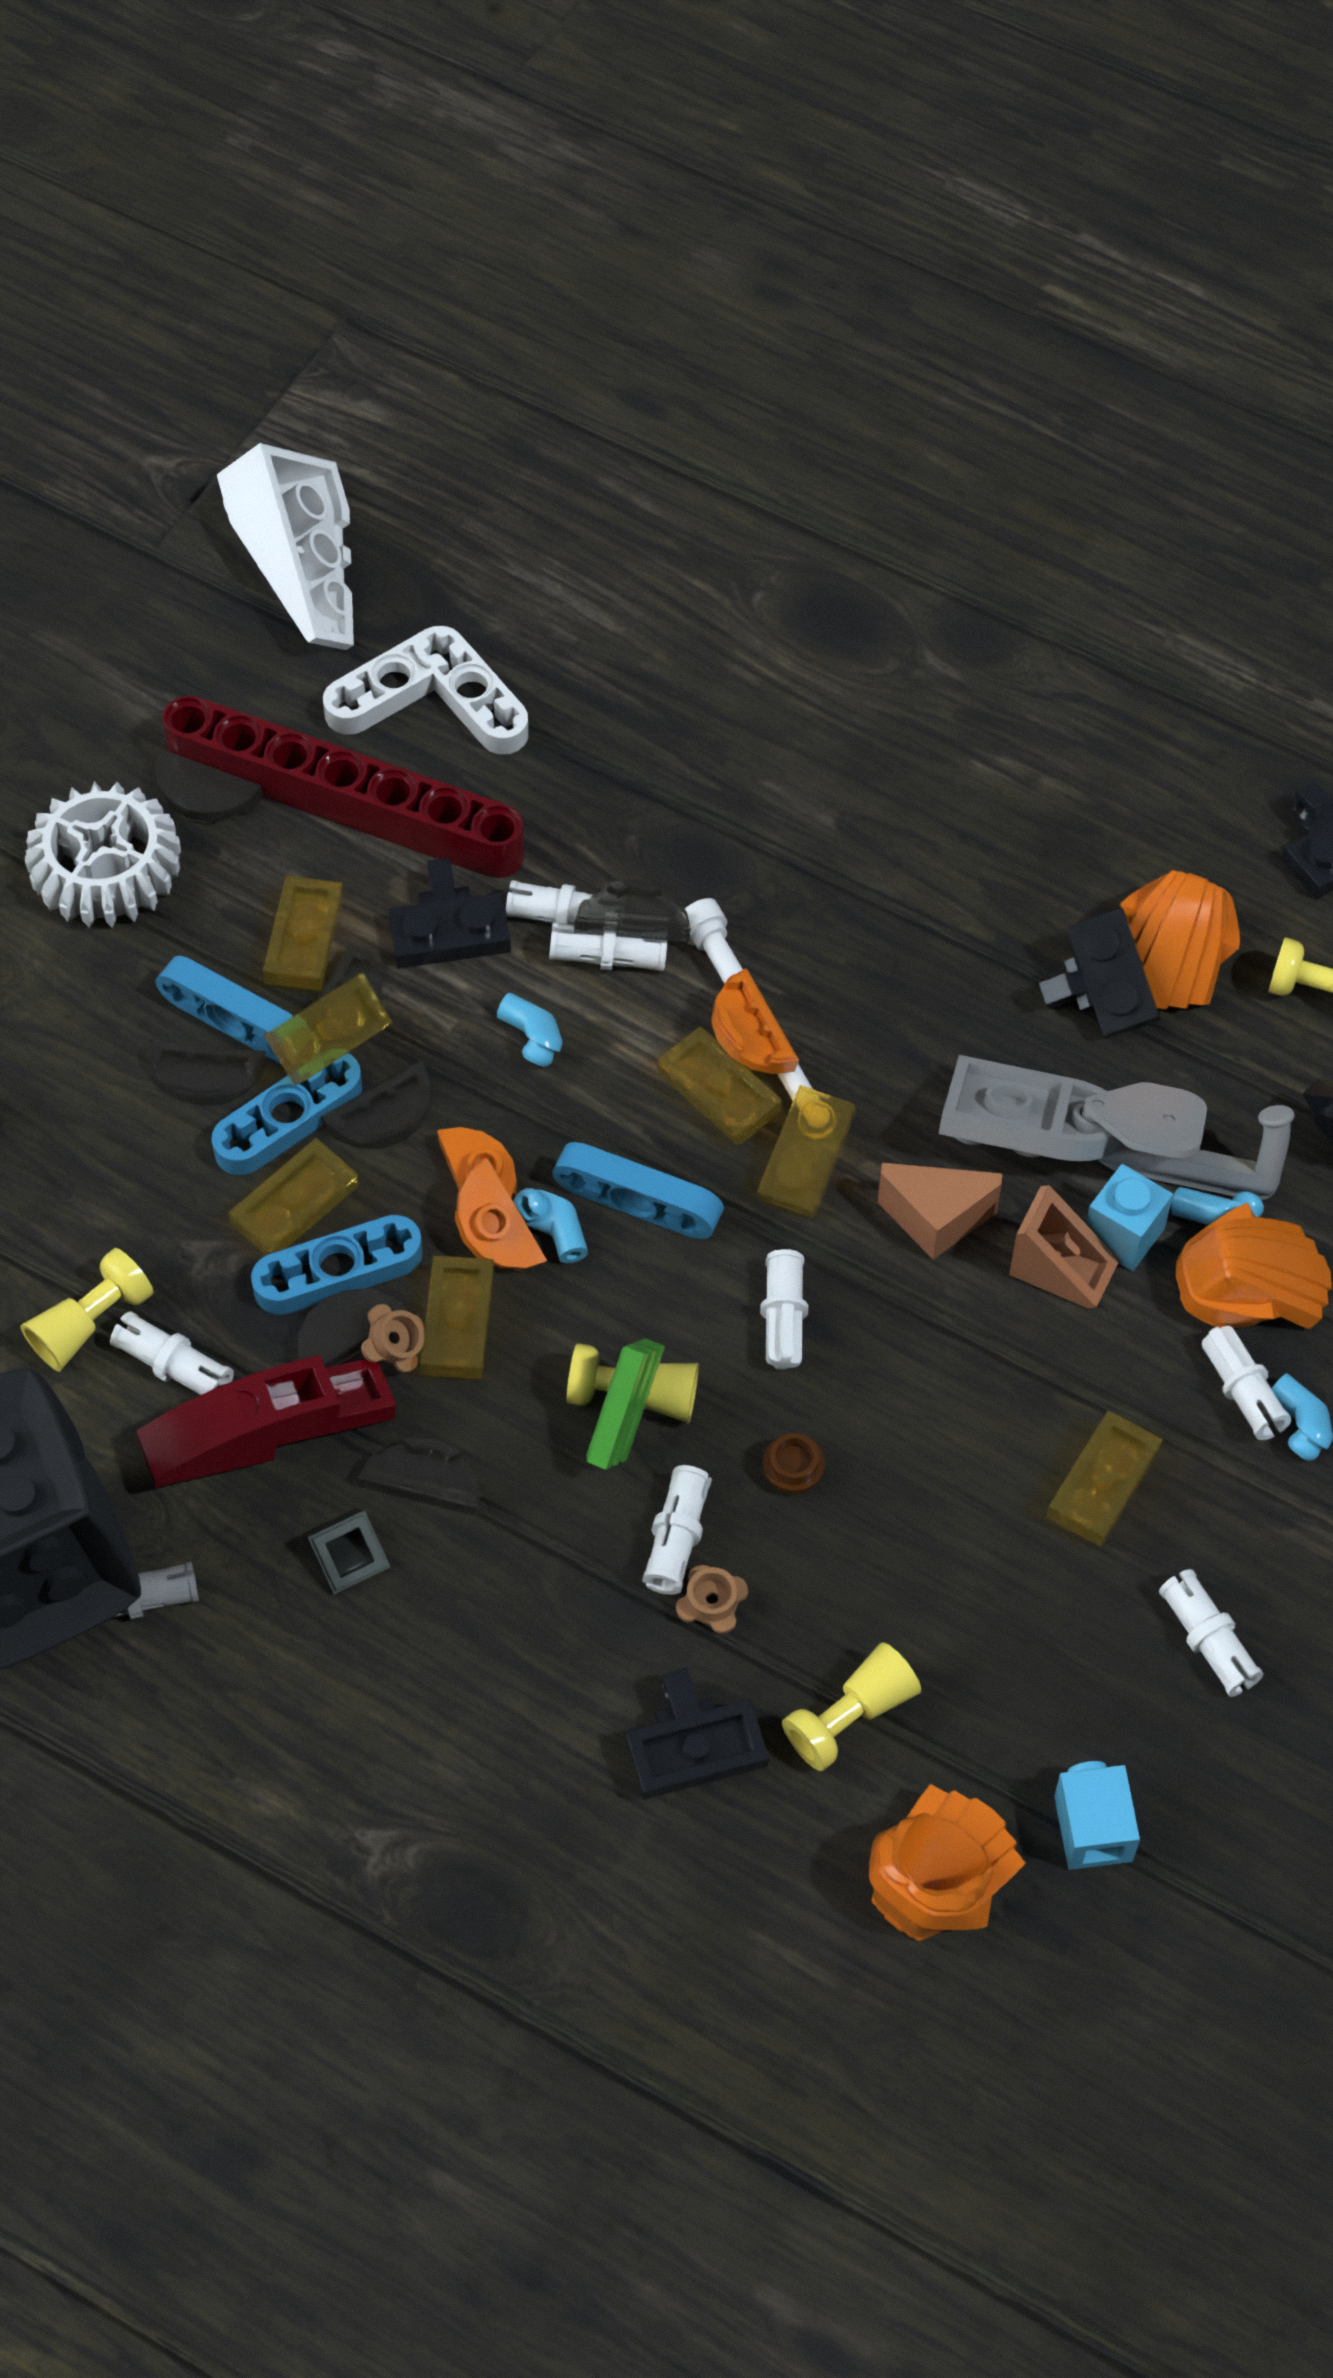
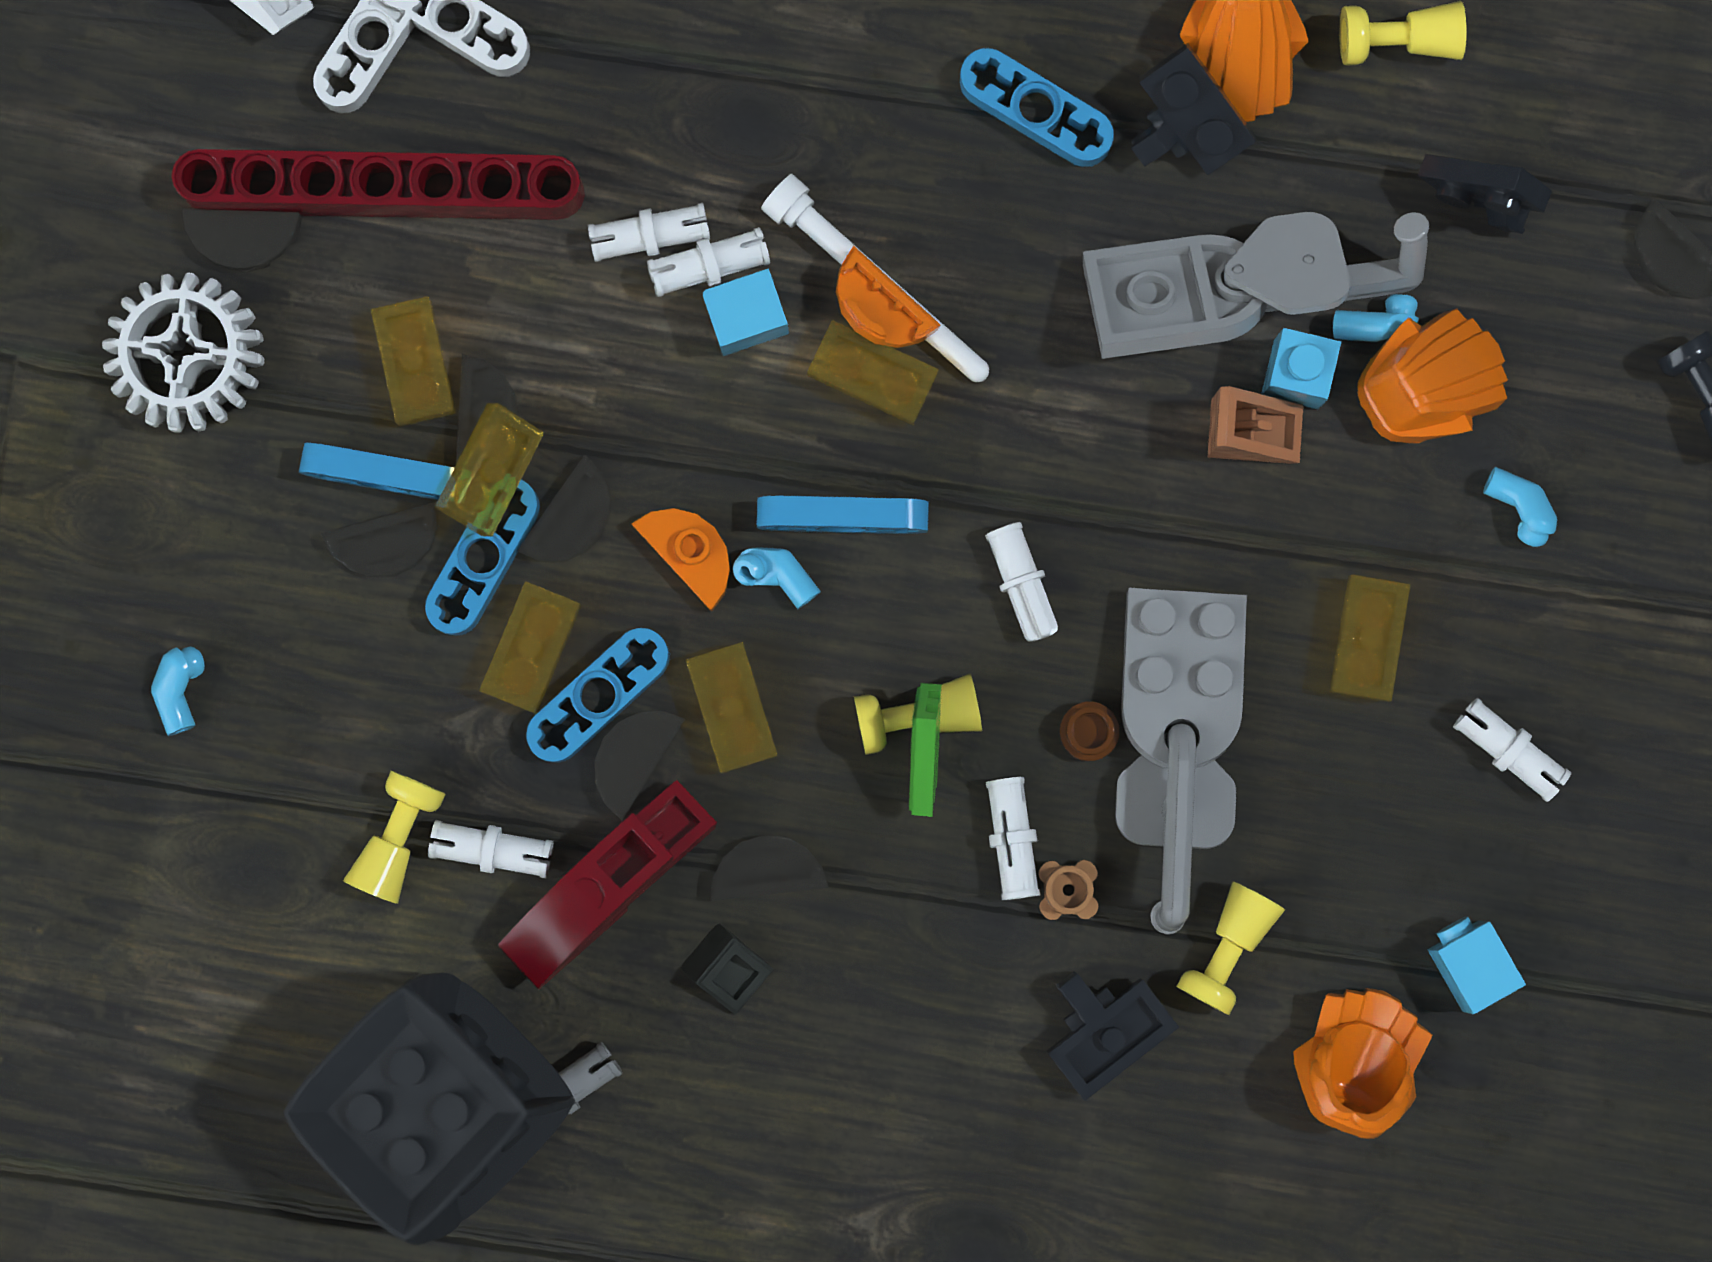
camera: 20 degrees left, 25 degrees up
medium nougat plate [361,1304,425,1373] -> none
black hinge [388,857,511,969] -> none
orange plate [455,1157,547,1272] -> none
medium azure arm [497,992,563,1067] -> none
clear smoke tile [574,880,691,942] -> none
clear yellow plate [757,1085,856,1218] -> none
nougat slope [878,1163,1002,1260] -> none
white axle [1202,1325,1291,1440] -> none
none -> medium azure panel [703,268,789,356]
none -> dark azure beam [960,48,1114,167]
none -> light grey plate [1115,588,1247,934]

